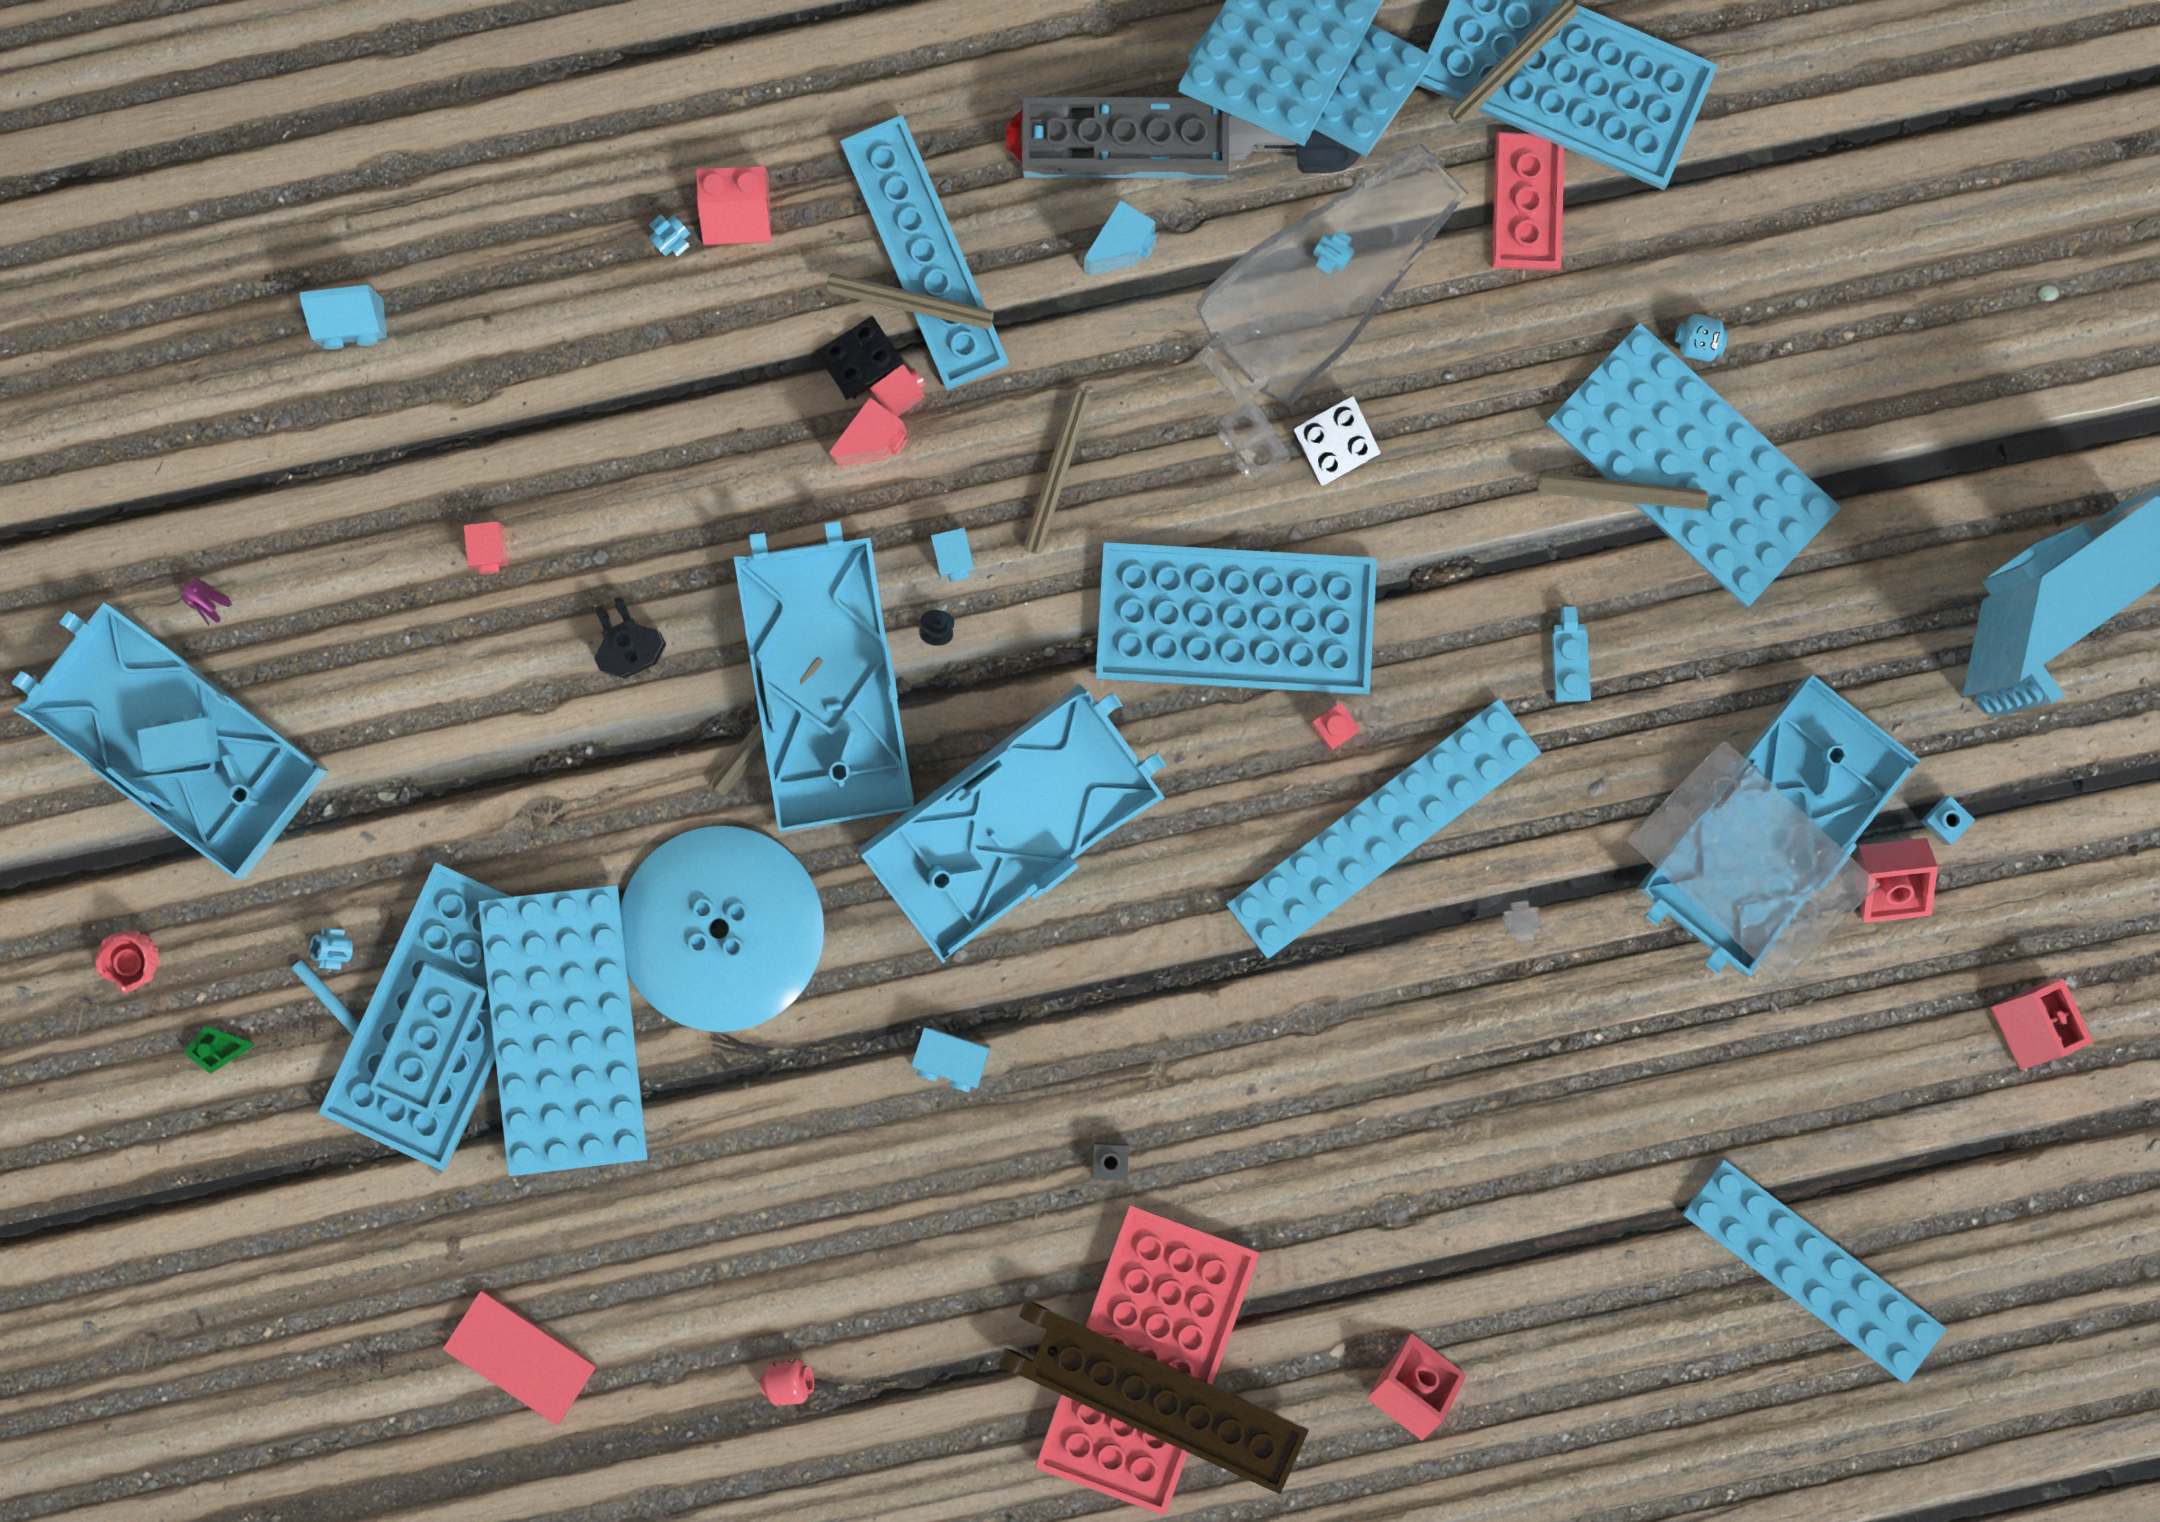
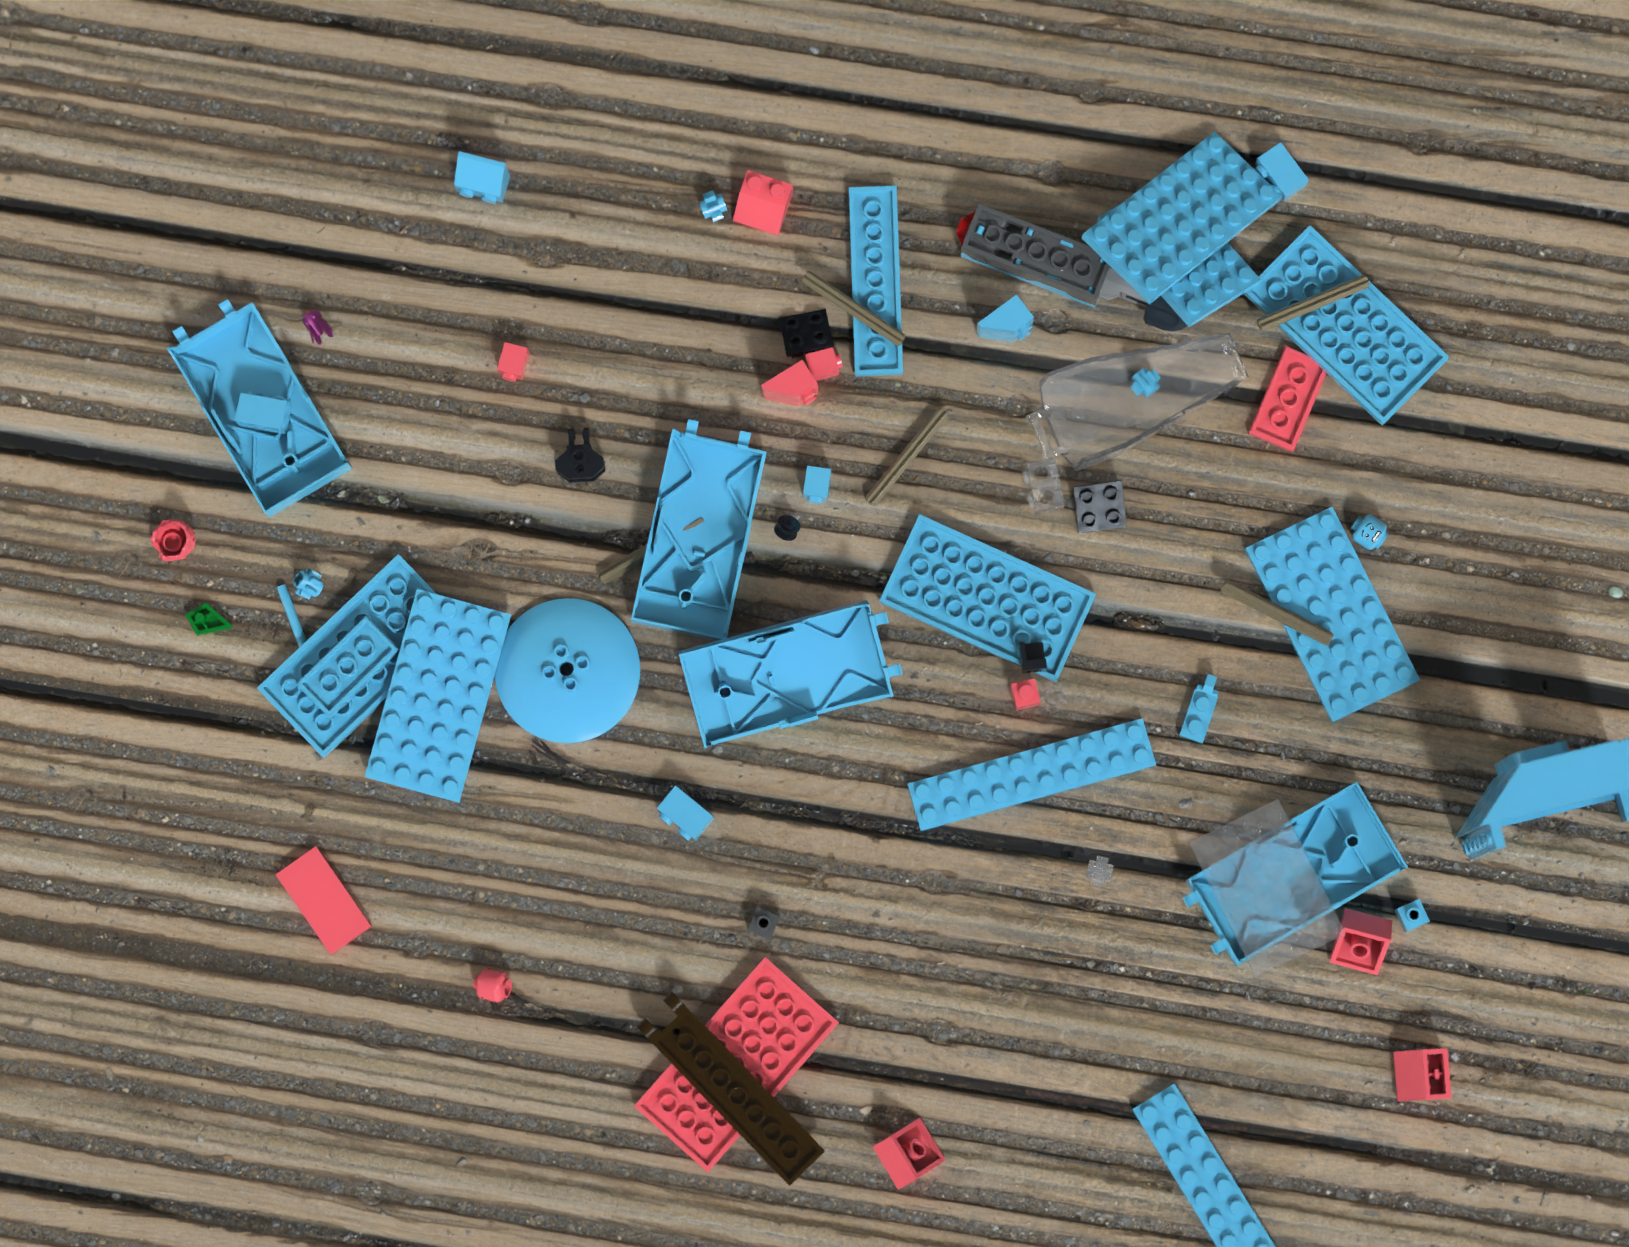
camera: 25 degrees right, 5 degrees down
none -> black panel [1019,642,1047,674]

